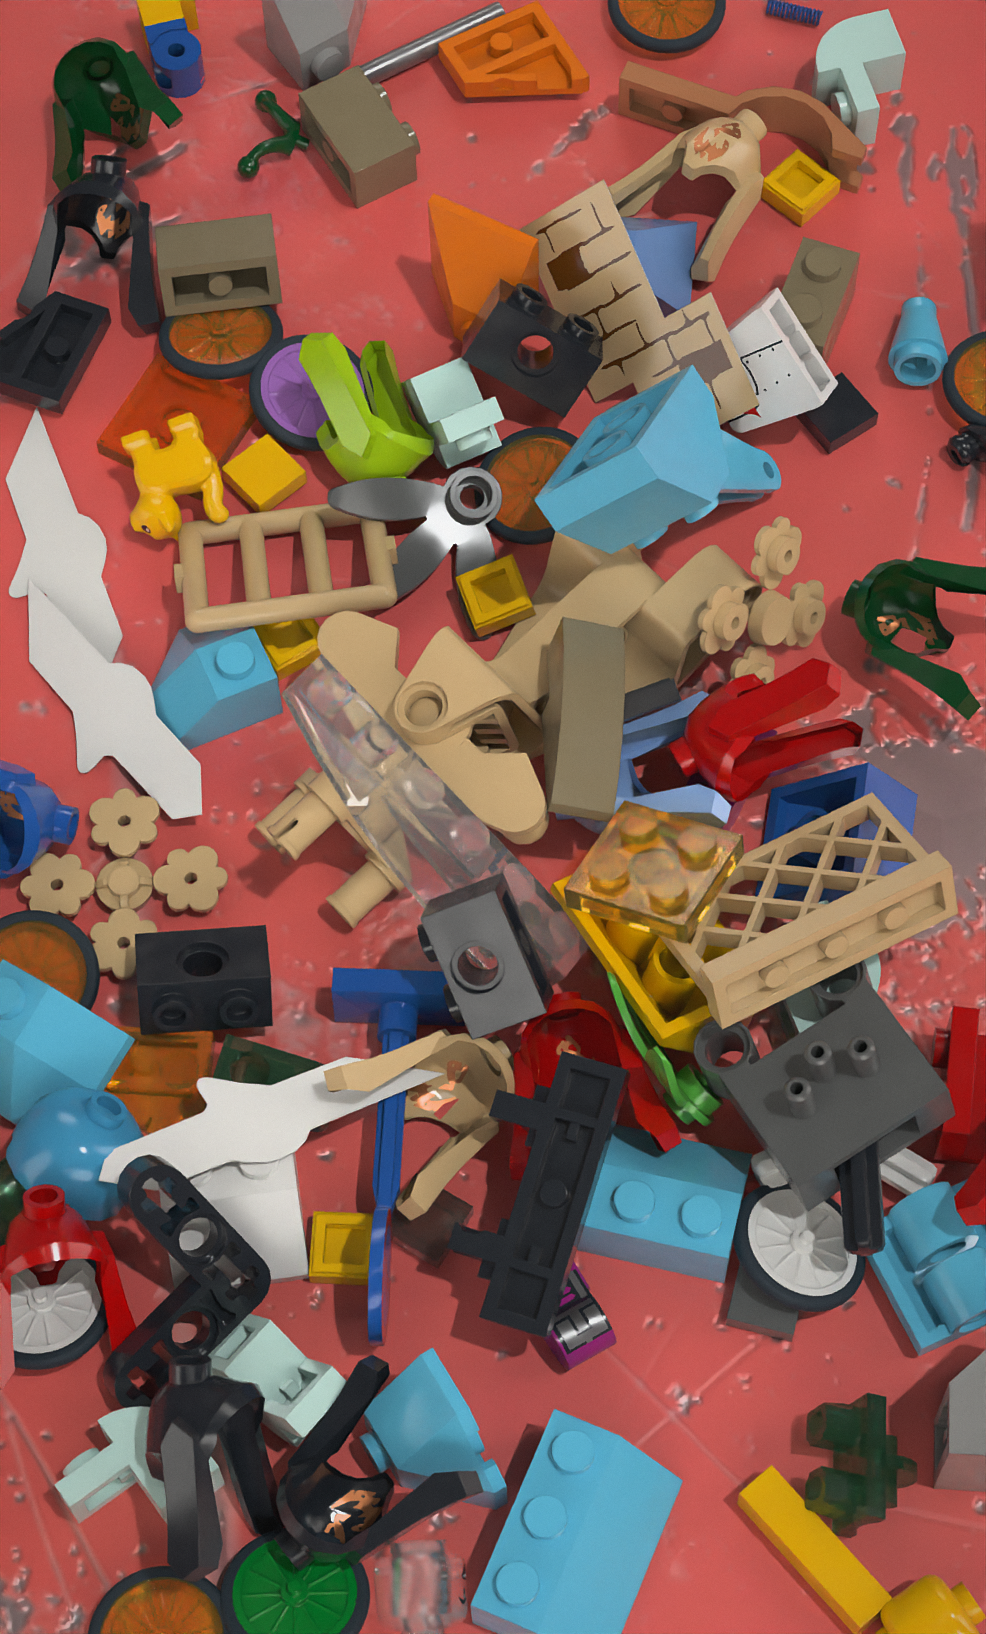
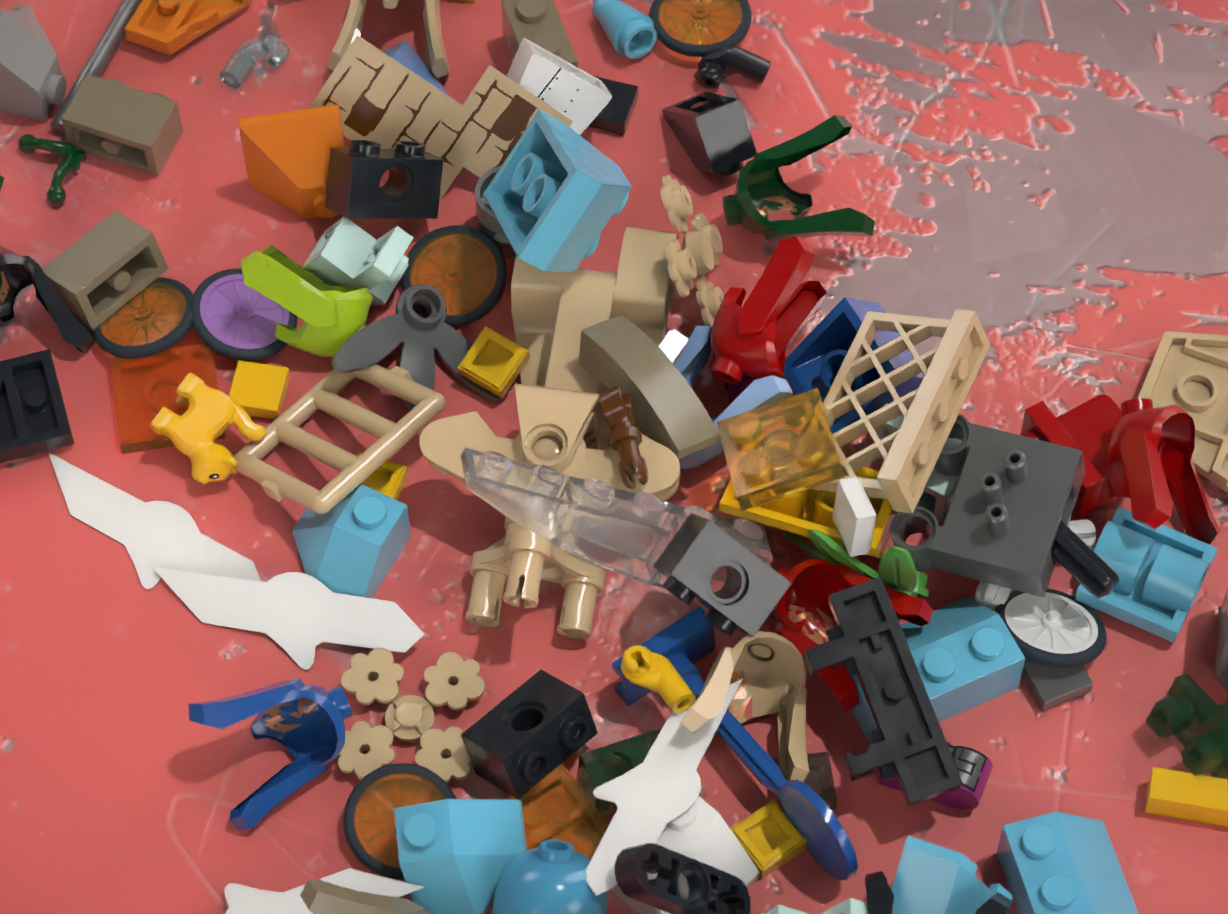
camera: 40 degrees left, 5 degrees down
none -> clear light blue arm [220,32,290,89]
none -> reddish brown piece [599,385,649,489]
none -> yellow arm [621,645,696,714]
none -> slope [662,92,757,177]
none -> white tile [832,477,876,557]

